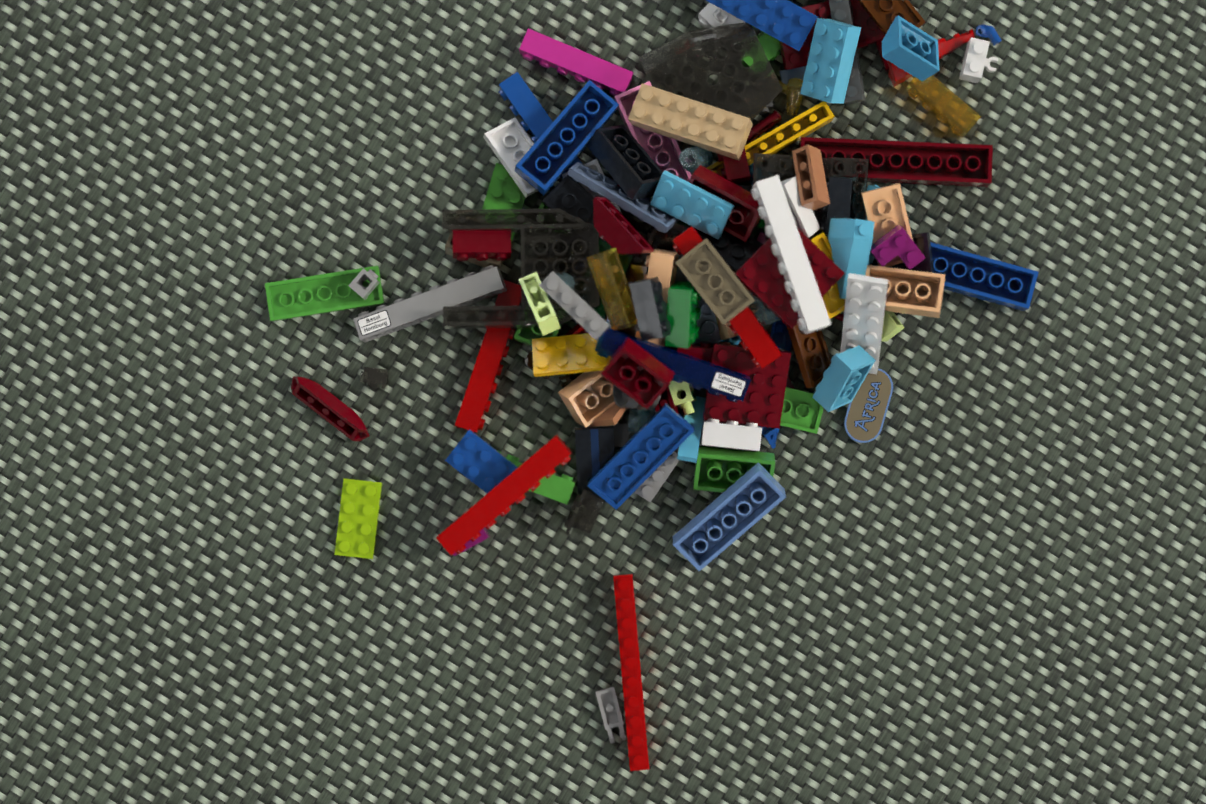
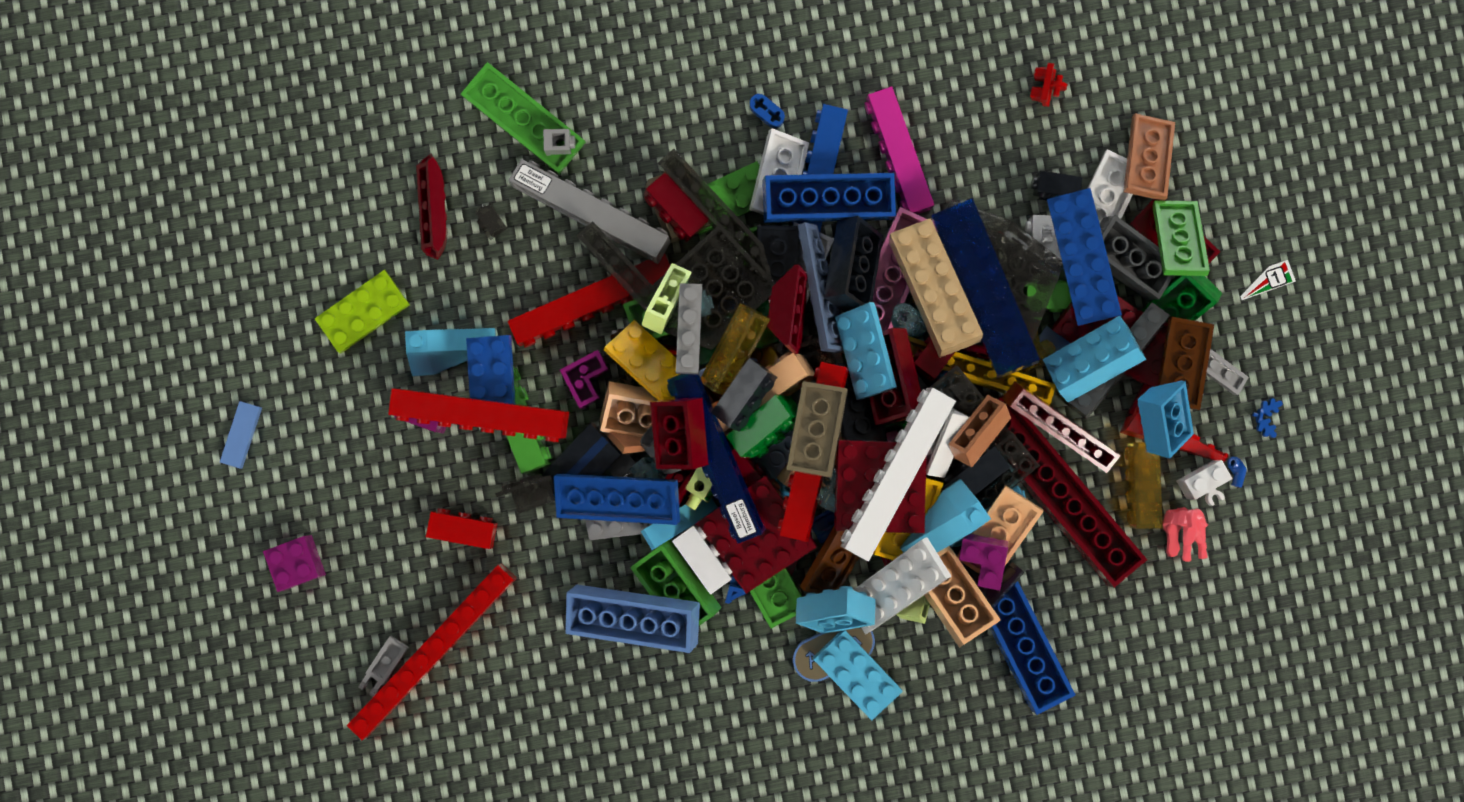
camera: 45 degrees right, 0 degrees up
none -> medium blue tile [220,401,262,469]
none -> magenta brick [263,535,326,592]
none -> medium azure wedge [405,328,496,376]
none -> red brick [426,508,498,549]
none -> magenta brick [560,350,610,409]
none -> blue beam [750,94,785,128]
none -> medium azure plate [812,630,903,720]
none -> clear blue brick [932,198,1040,379]
none -> brick [1002,381,1120,473]
none -> coral piece [1162,507,1208,562]

